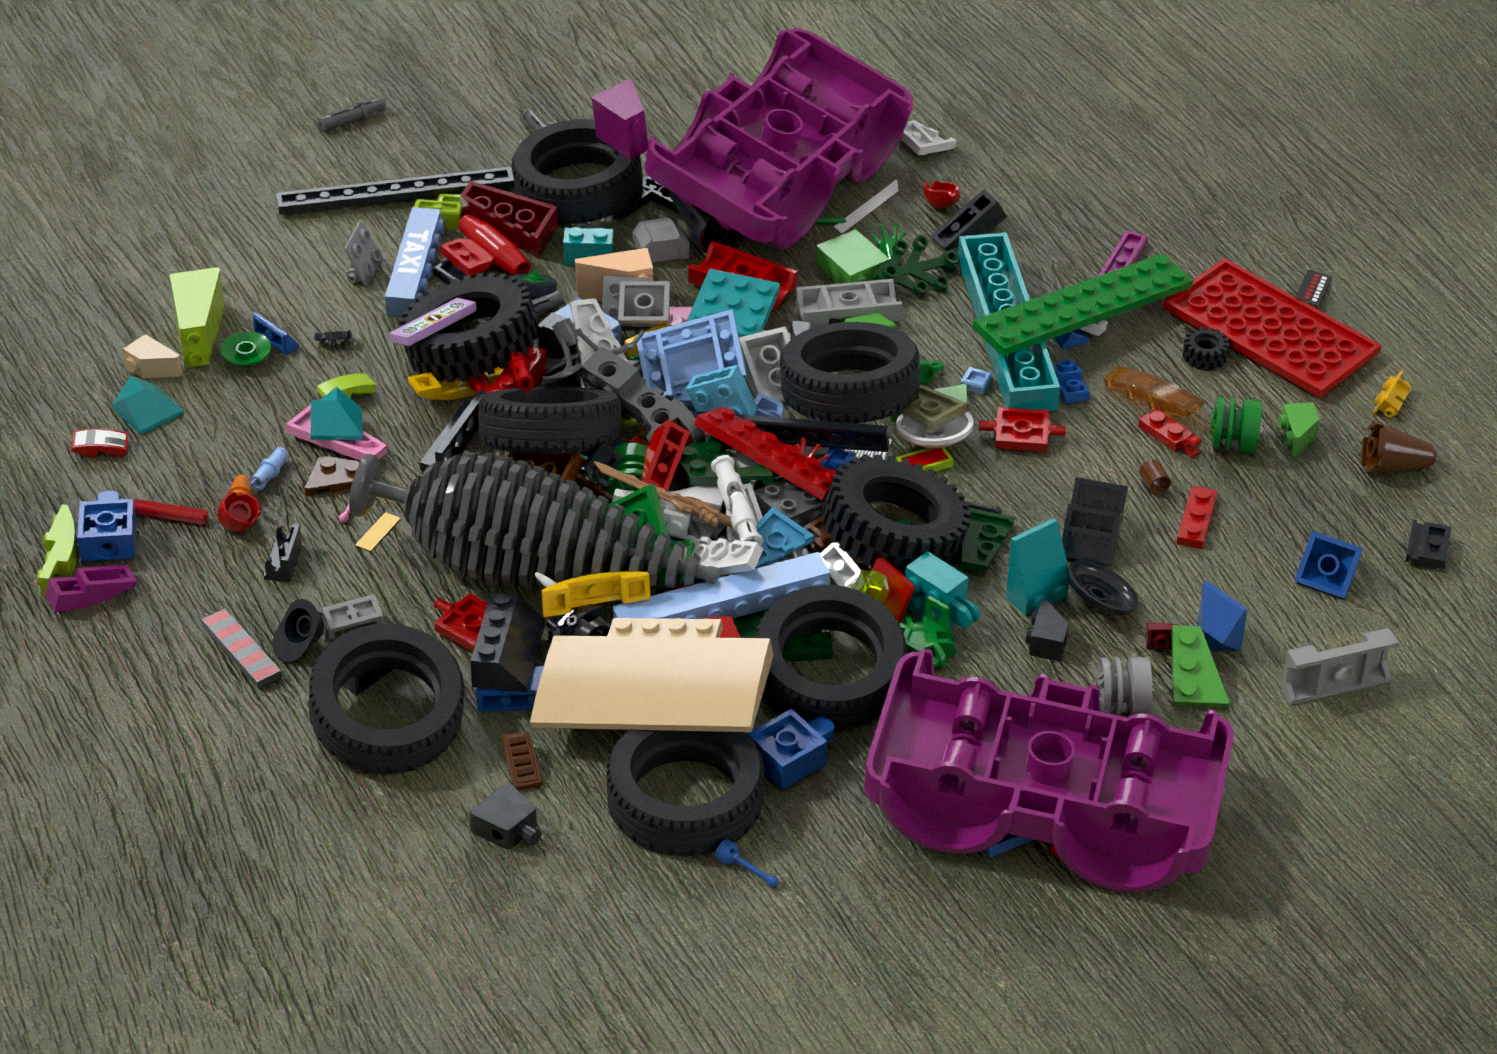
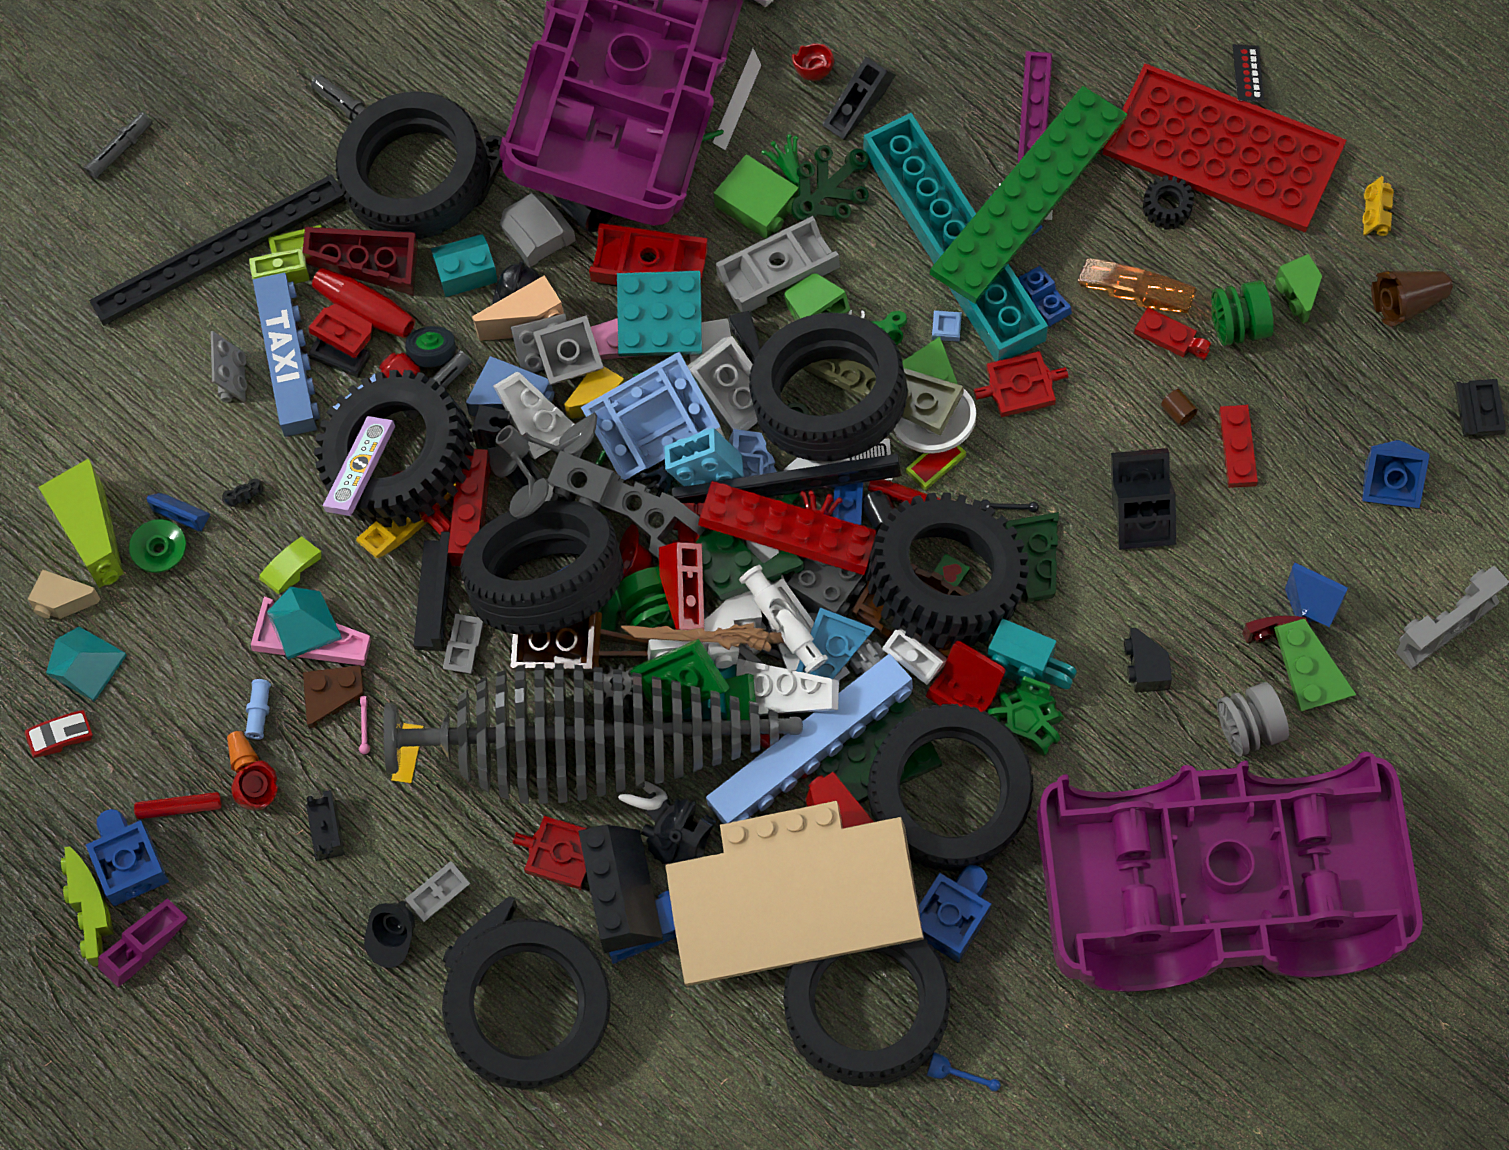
camera: 15 degrees left, 25 degrees up
tile [201,608,282,689] -> none
black torso [469,782,541,849] -> none
reddish brown slope [502,731,542,790] -> none
red axle [509,351,534,392] -> none
yellow slope [542,571,650,617] -> none
black bracket [582,441,624,488] -> none
magenta slope [591,79,648,160] -> none
clear neon green brick [853,570,890,605] -> none
teal slope [1006,518,1069,616] -> none
black hat [1067,559,1139,615] -> none

